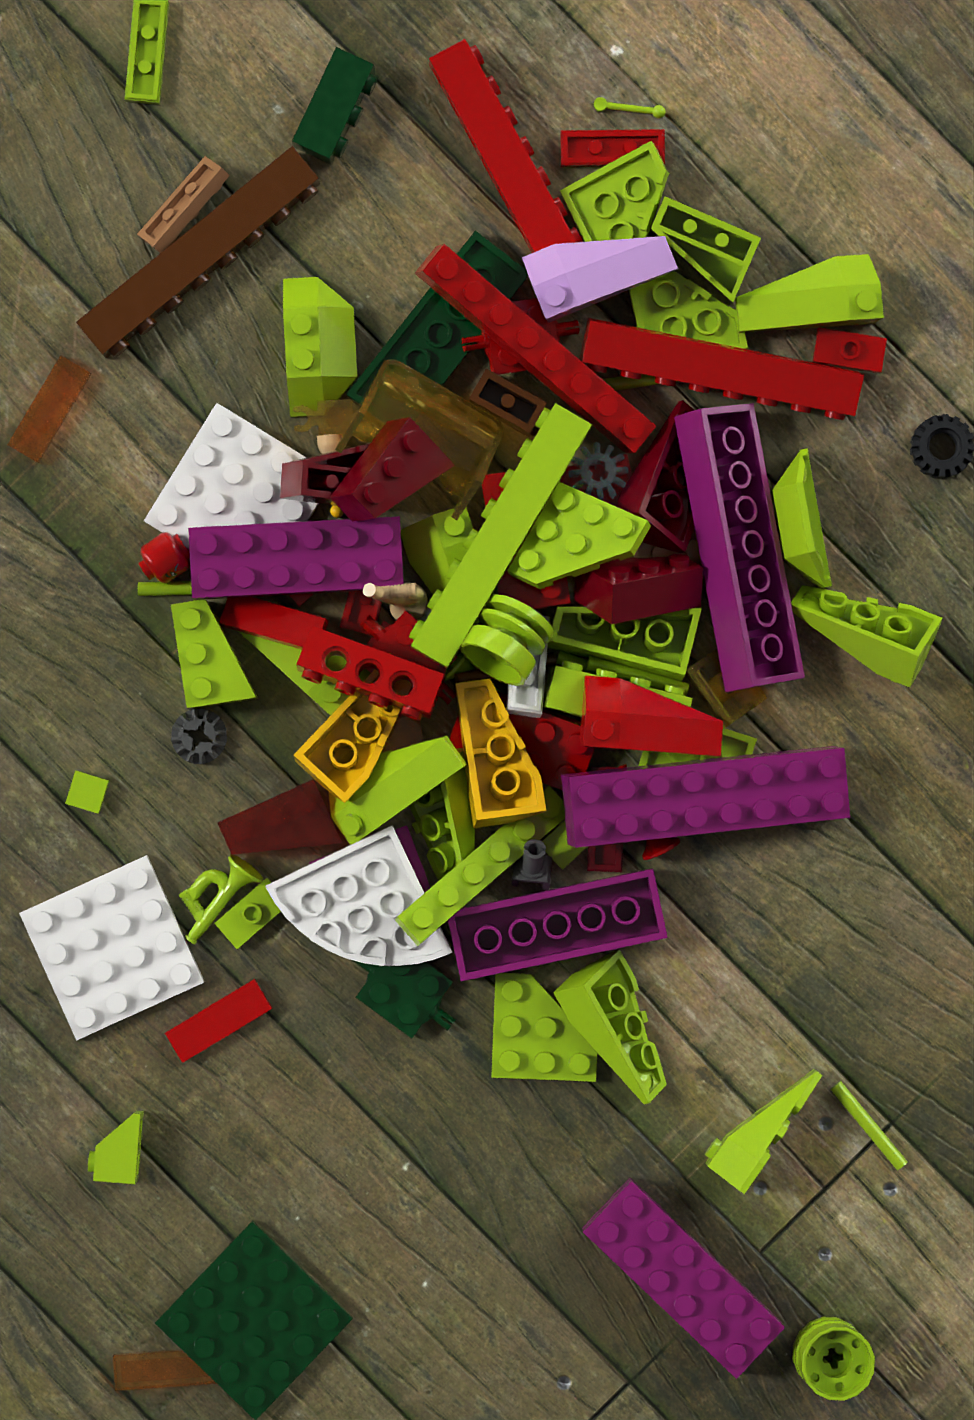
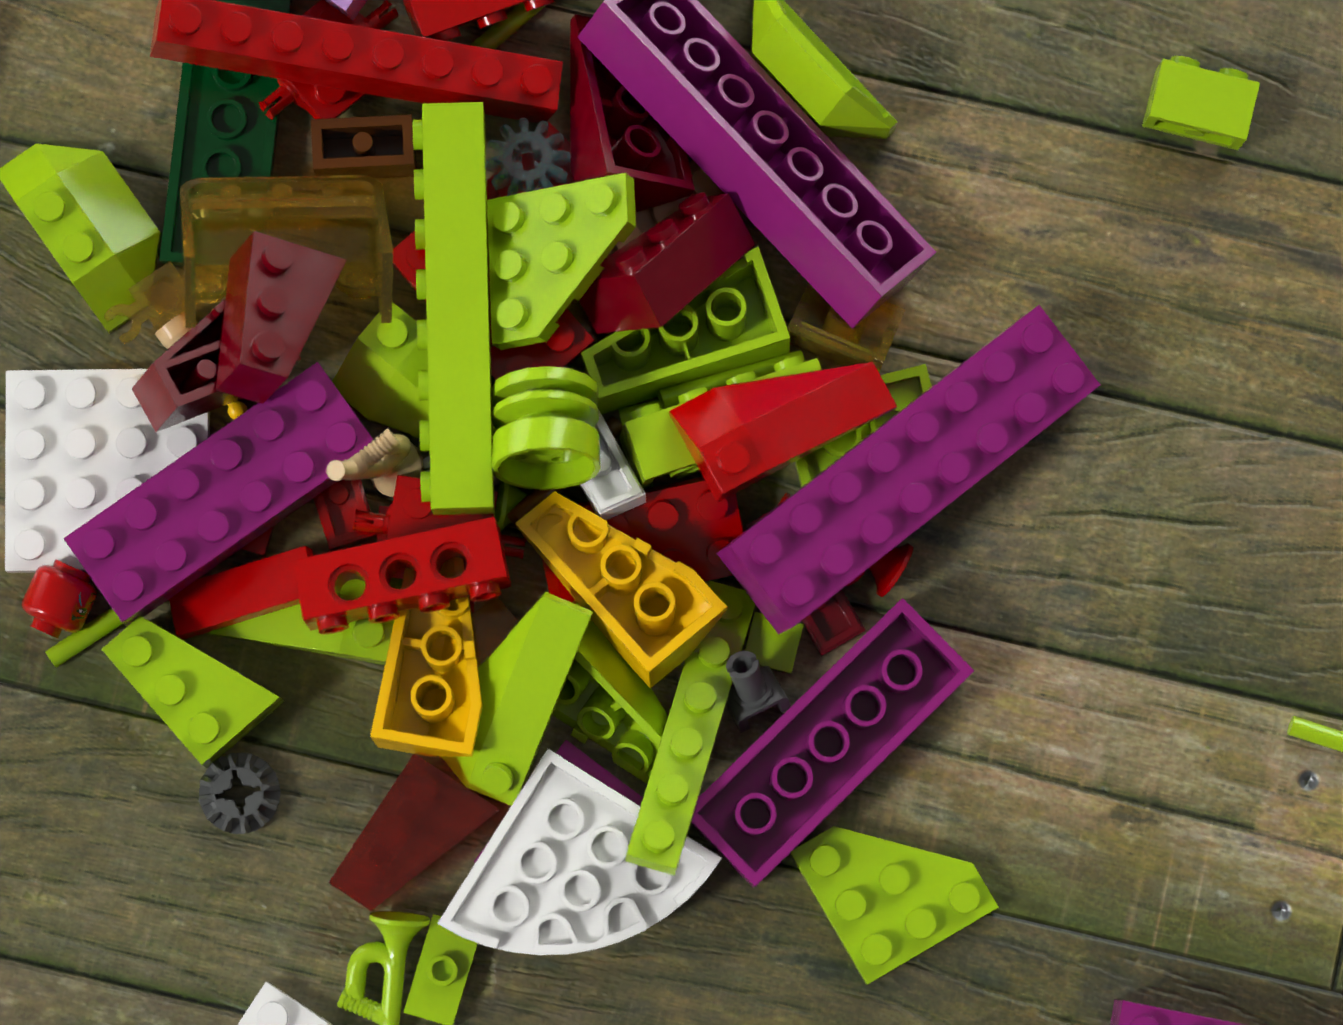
camera: 40 degrees left, 5 degrees down
lime tile [65,770,110,814] -> none
dark green plate [352,960,456,1039] -> none
lime wedge [553,949,667,1104] -> none
lime wedge [705,1069,823,1194] -> none
lime wedge [791,585,943,688] -> none

